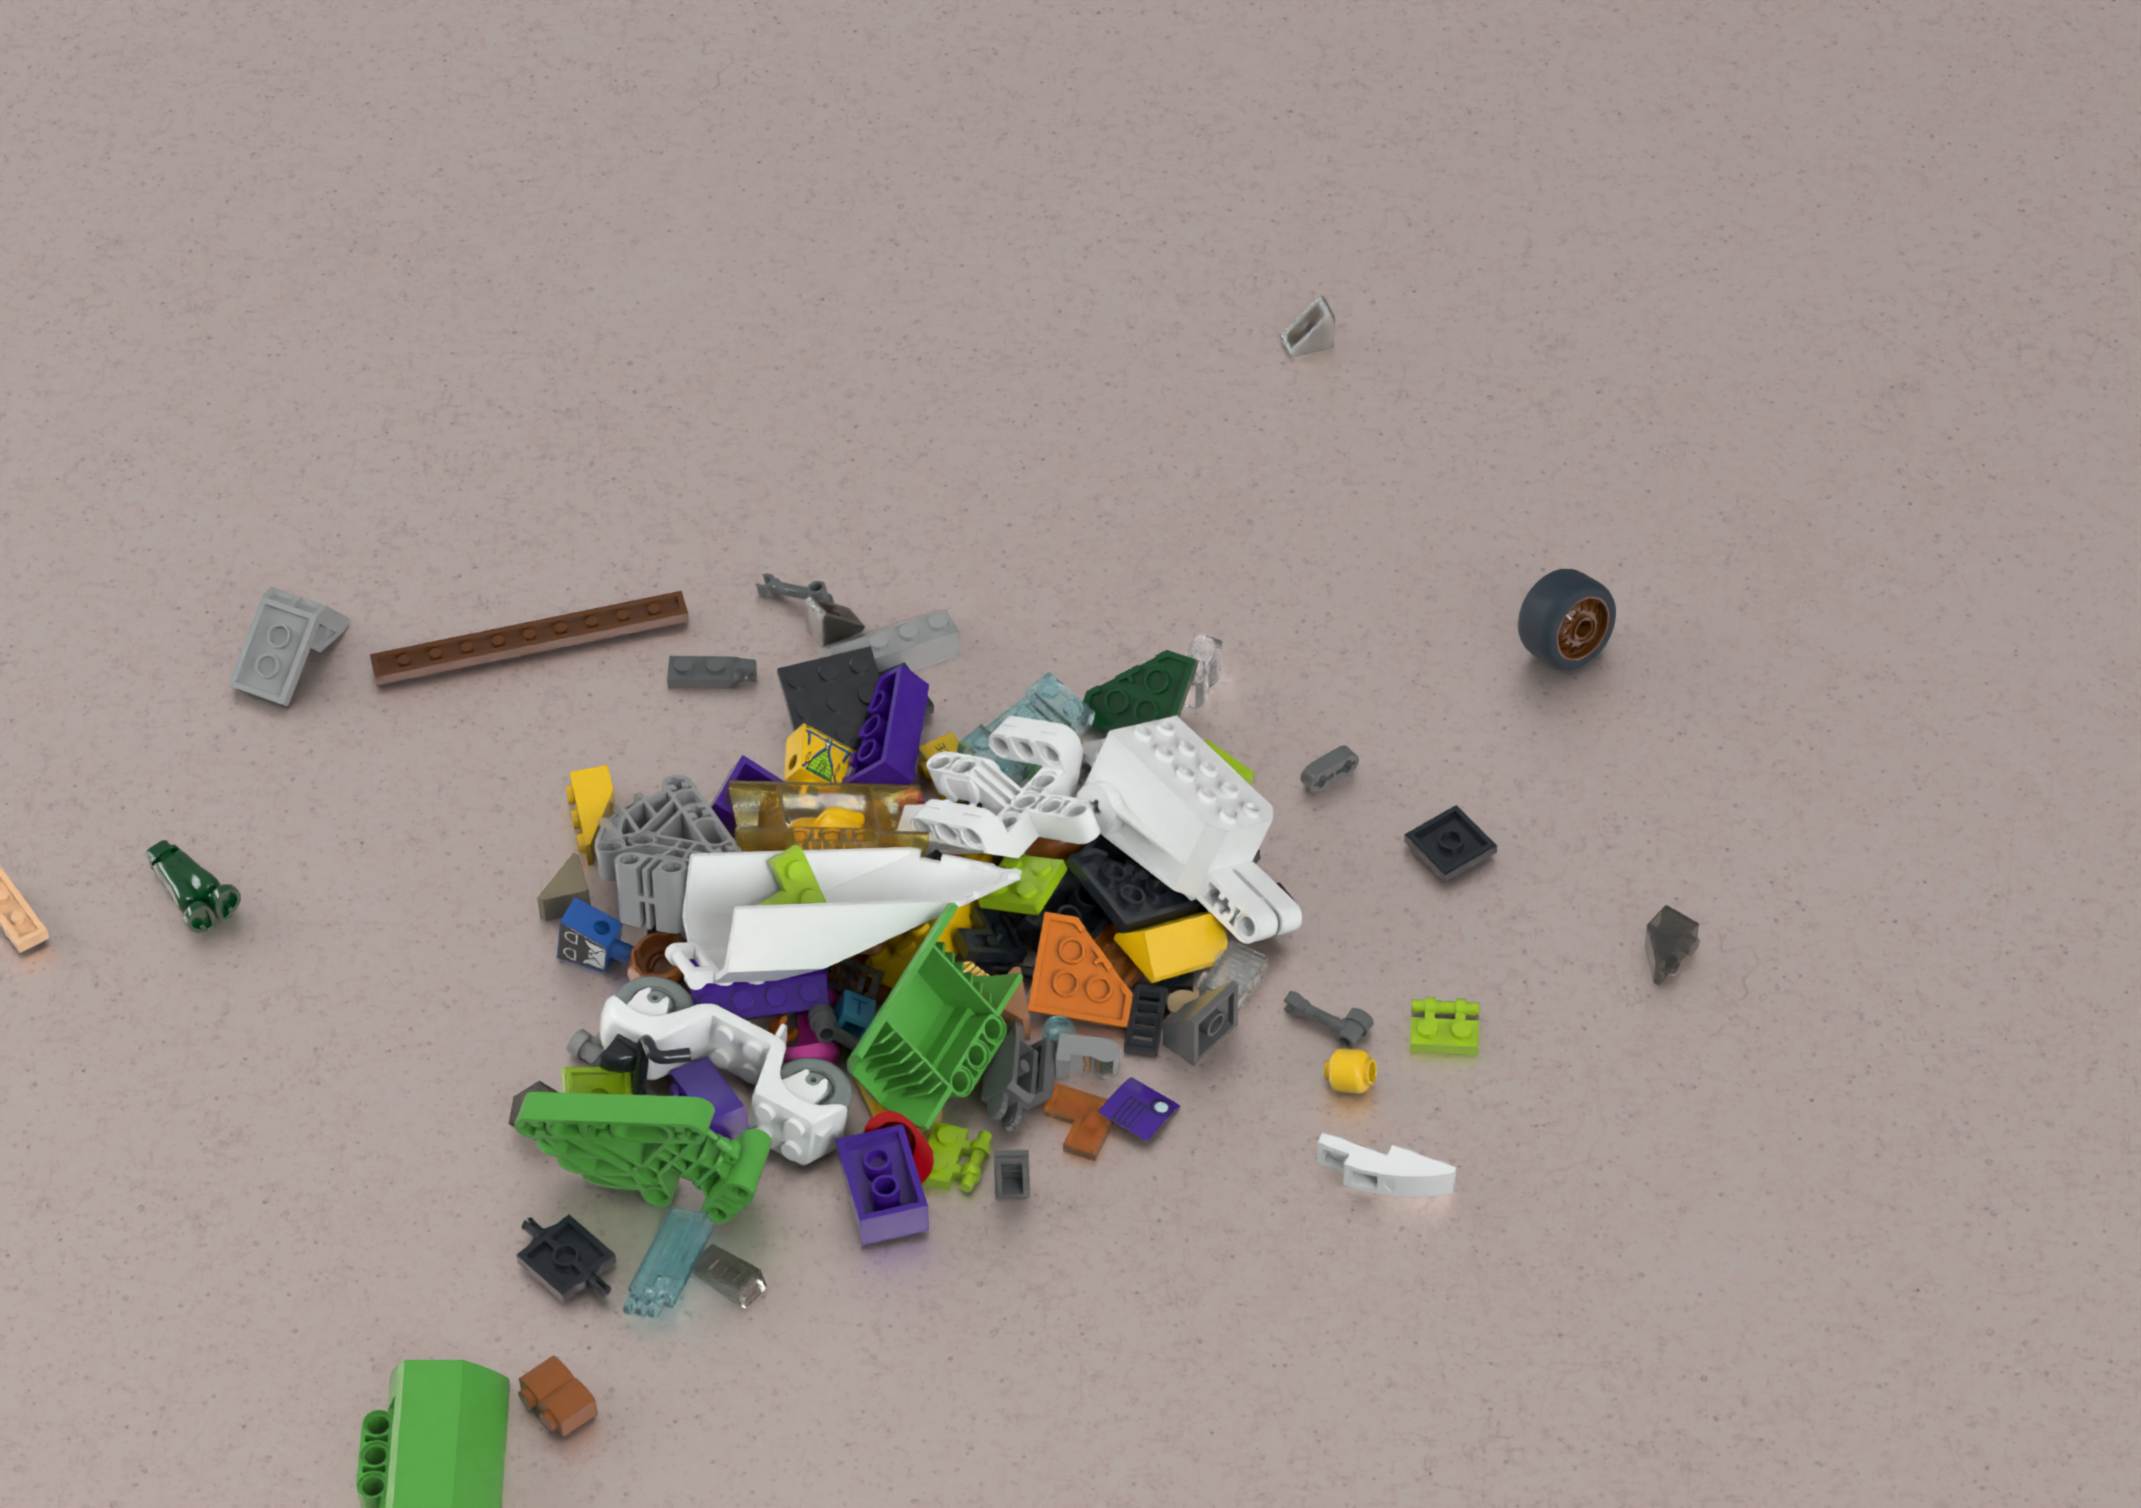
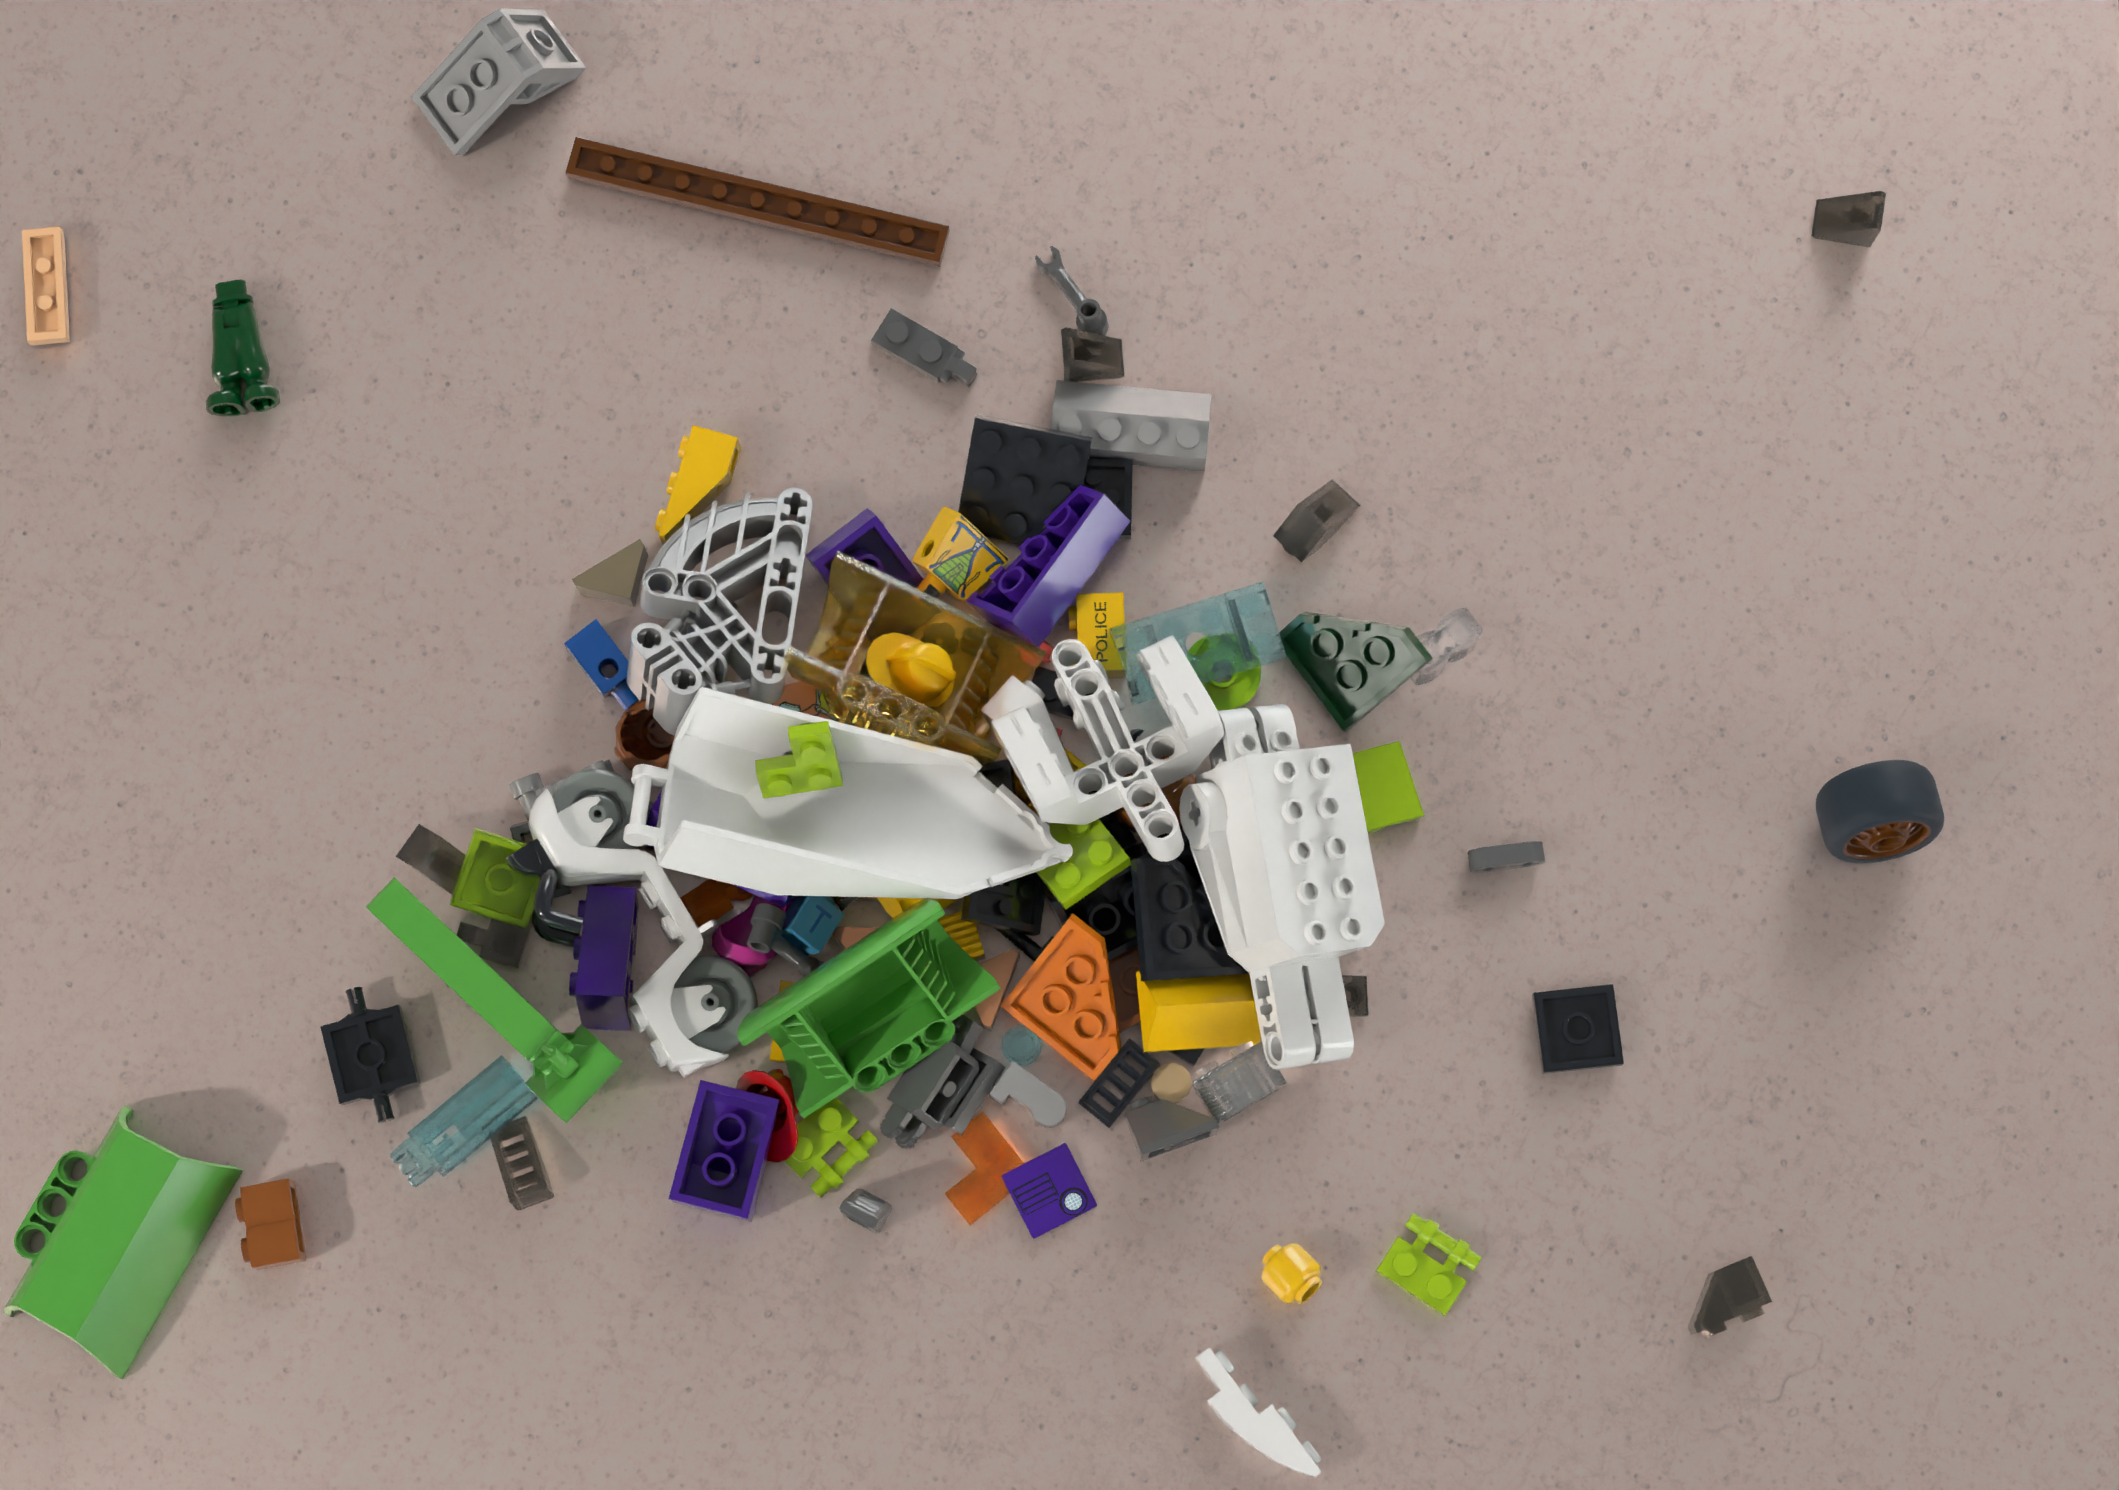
camera: 30 degrees right, 30 degrees up
dark grey brick [1283,991,1374,1049] -> none
none -> clear smoke slope [1273,479,1361,562]

